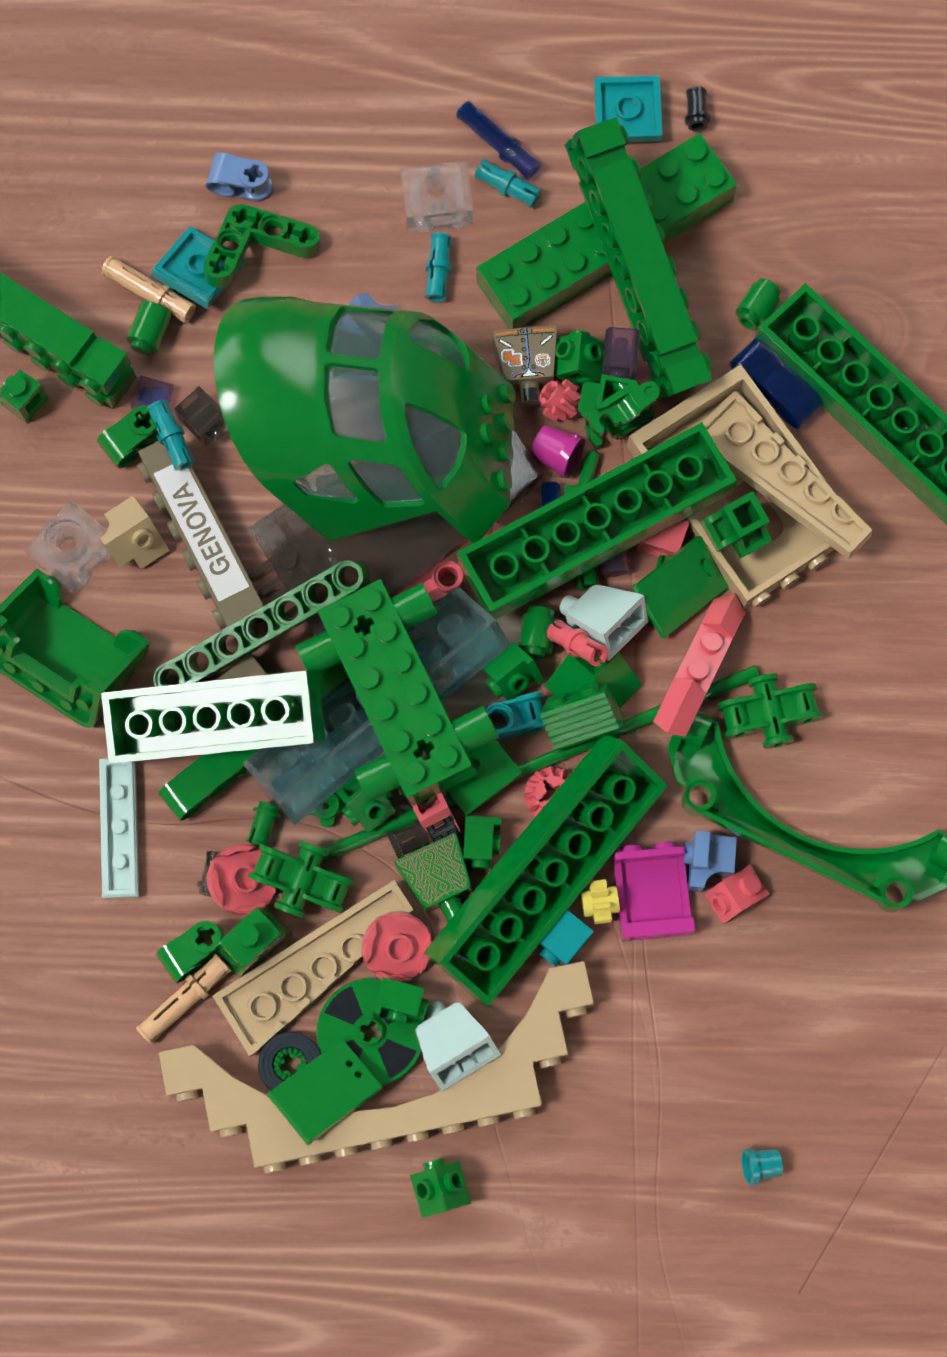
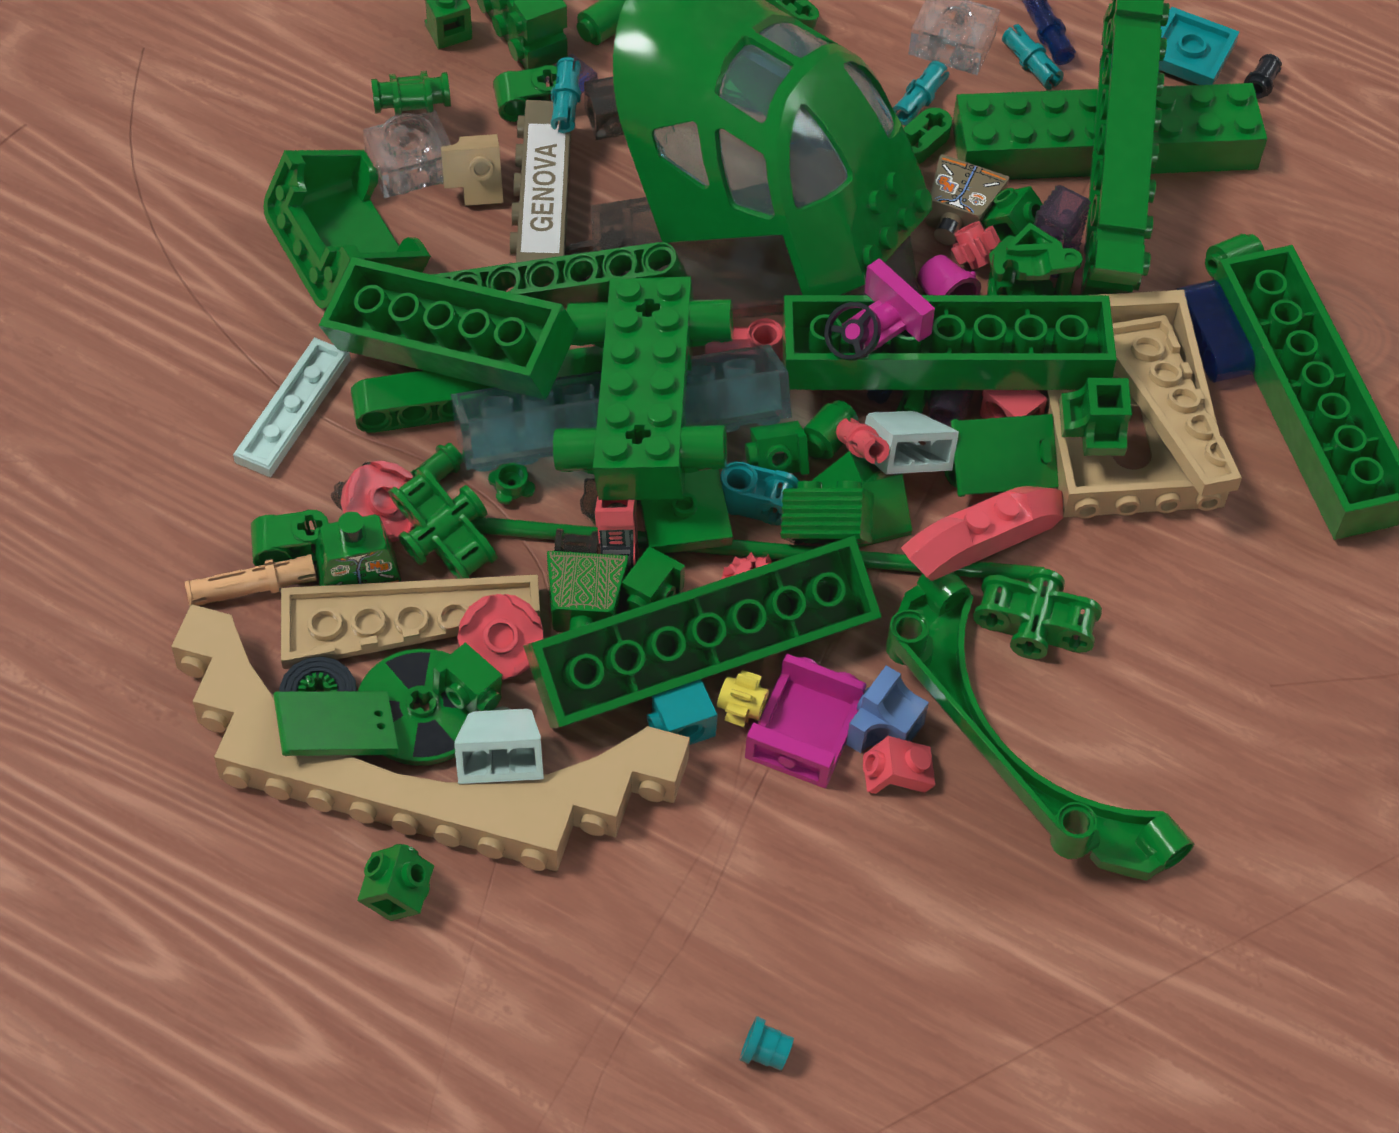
camera: 25 degrees right, 20 degrees down
green brick [334,774,396,833] -> none
none -> green axle [371,71,451,116]
none -> dark pink piece [824,258,935,361]
none -> green beam [904,107,952,165]

